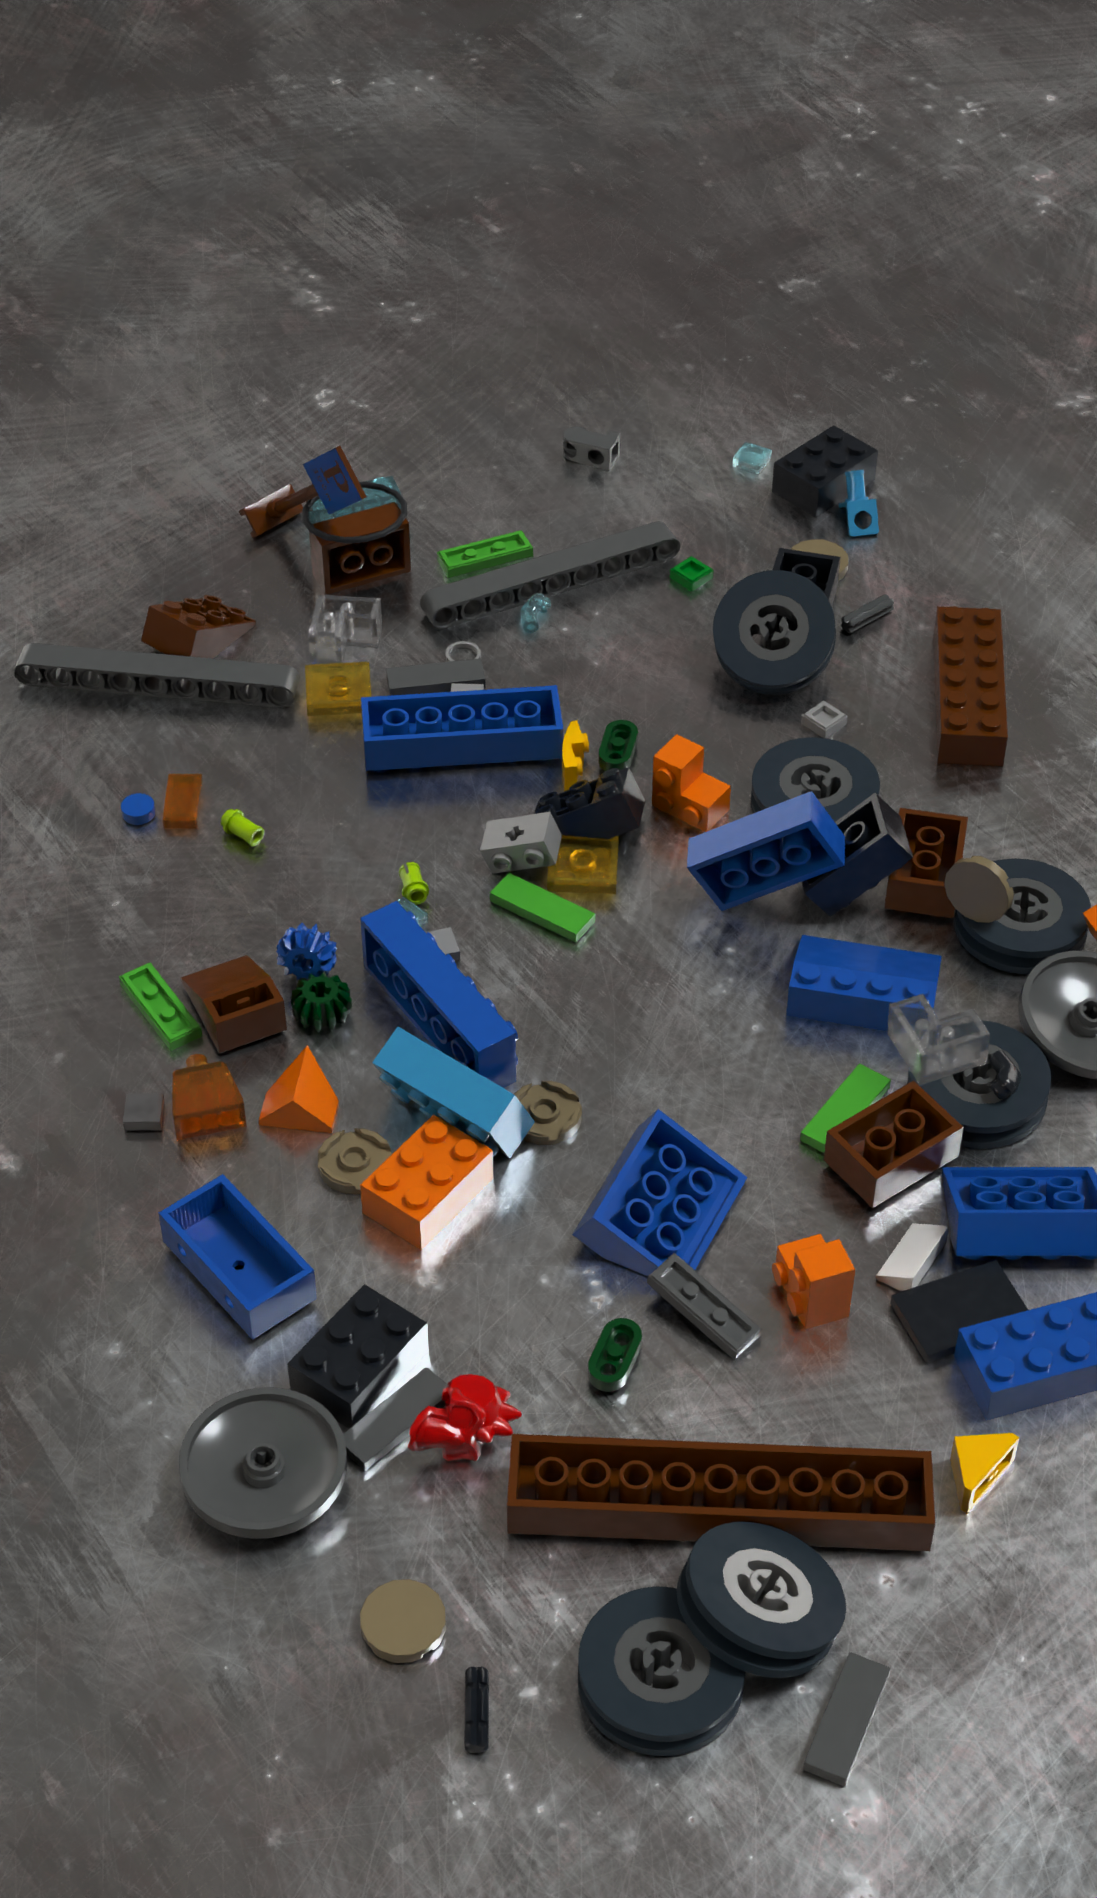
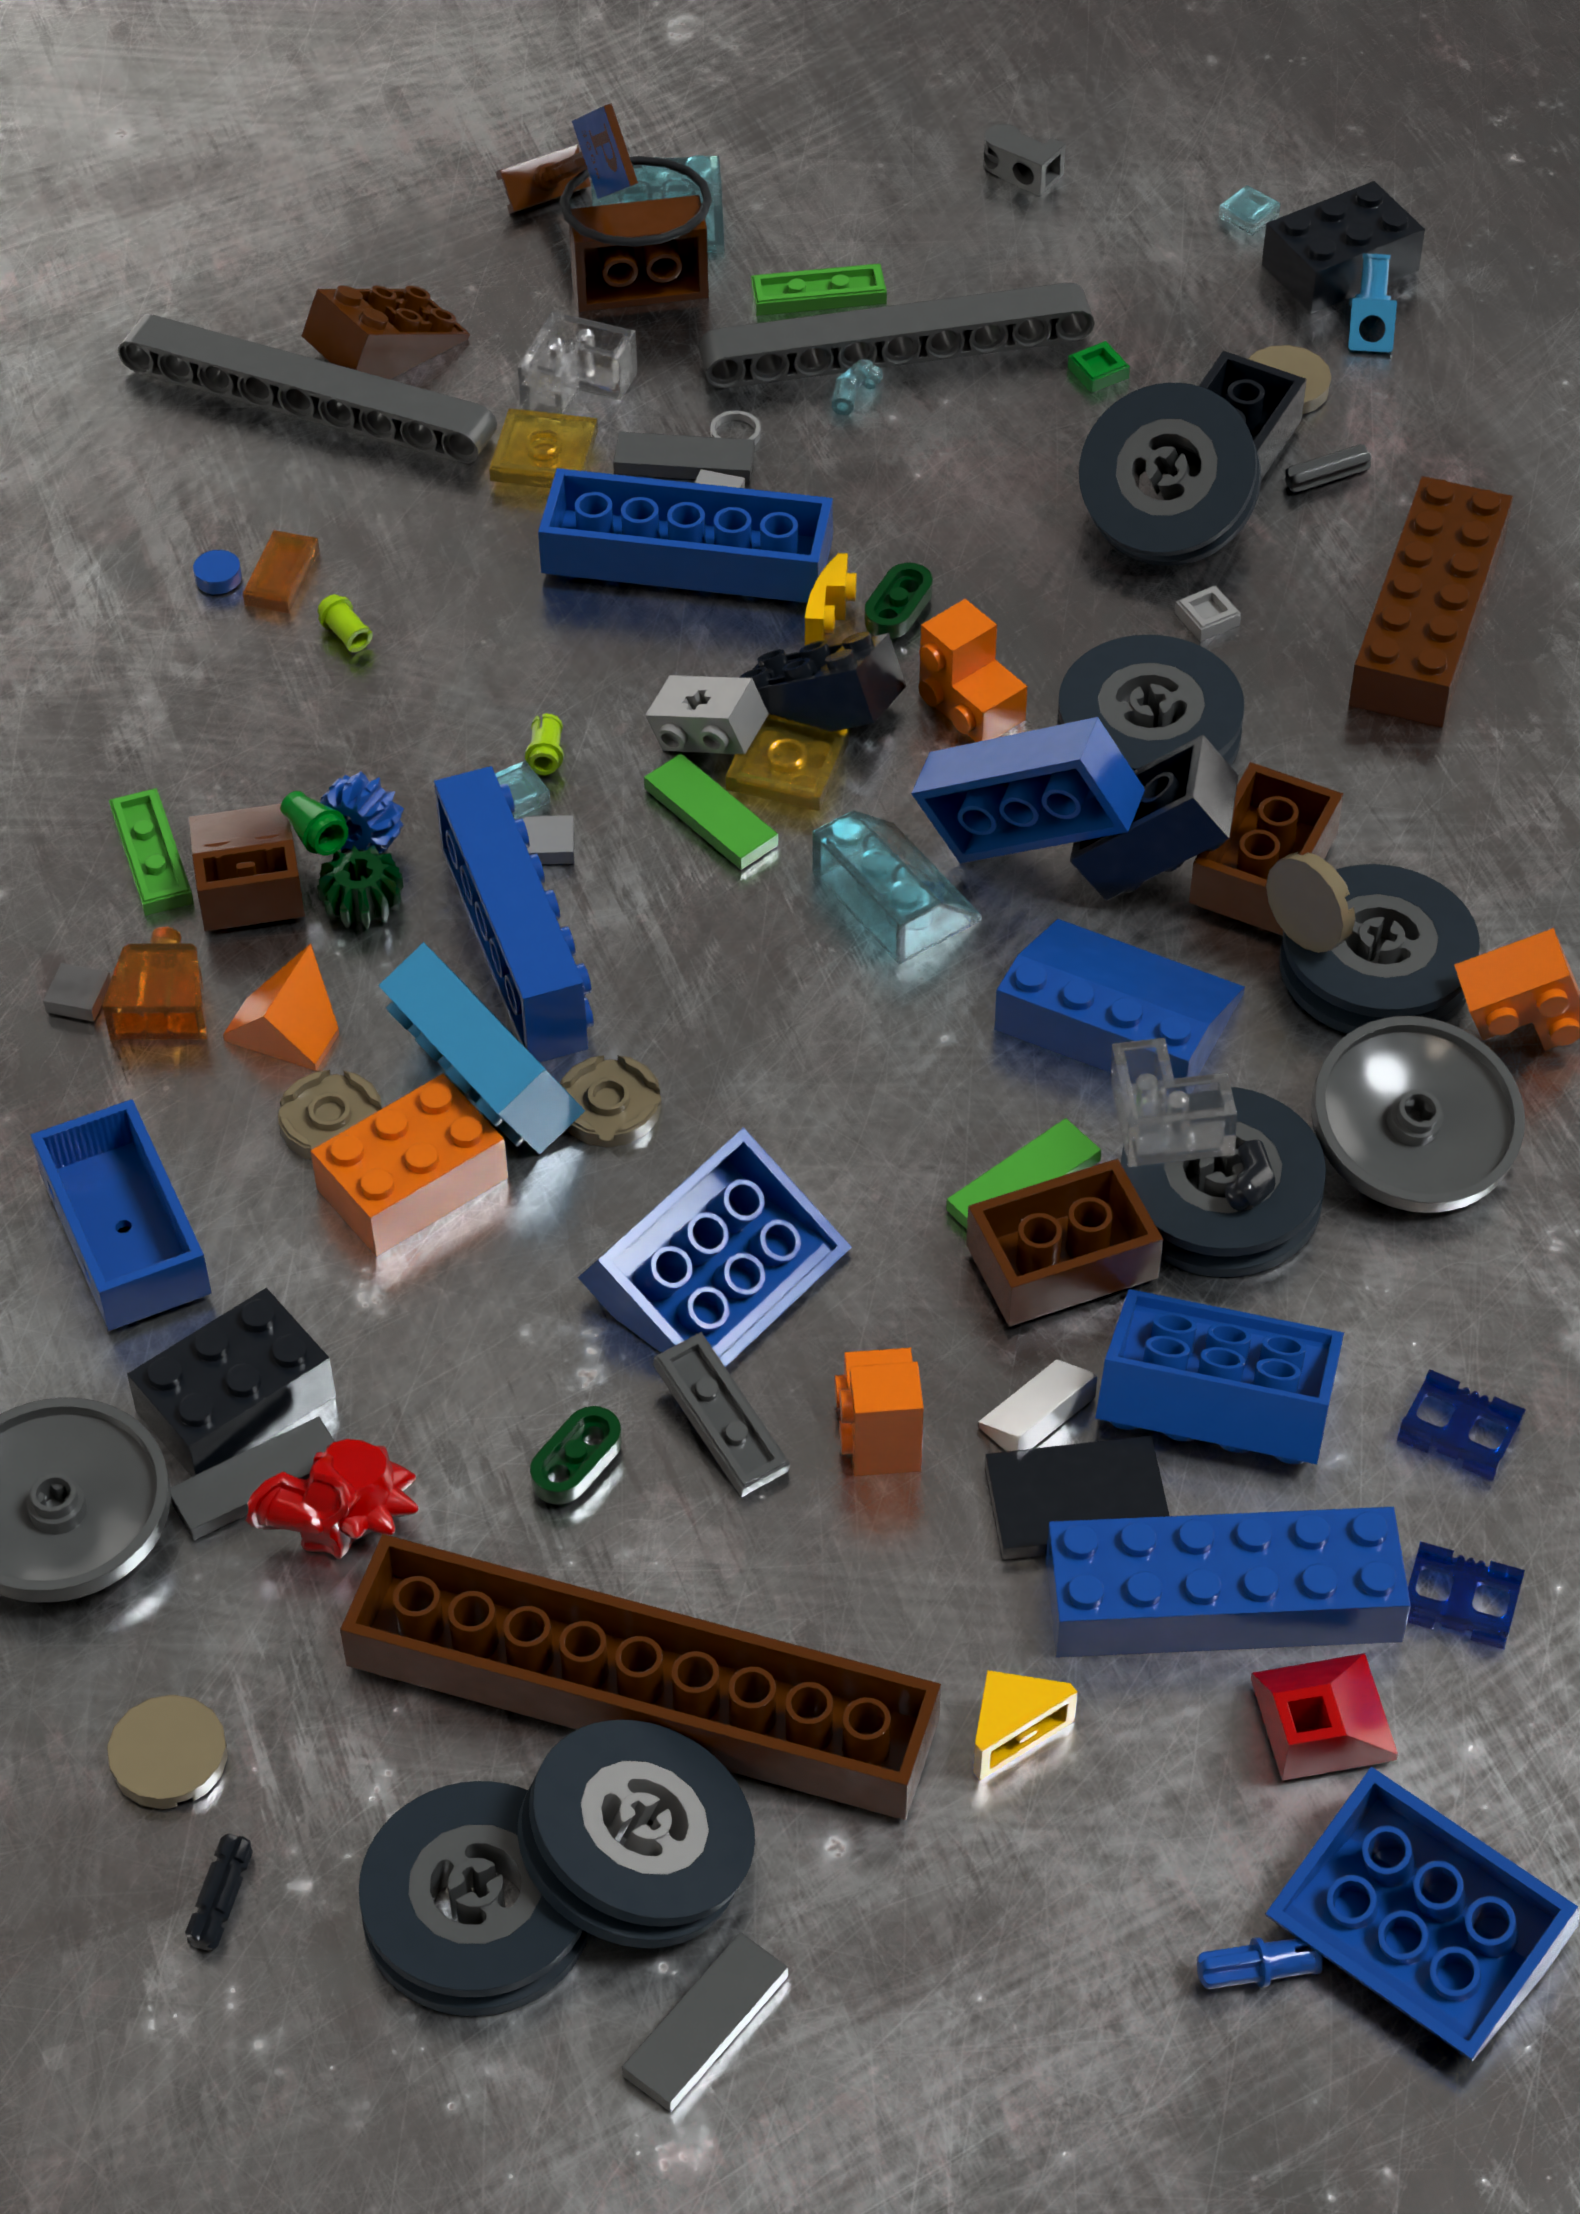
camera: 15 degrees right, 5 degrees up
none -> green cone [280,791,348,856]
none -> clear light blue slope [812,810,981,965]

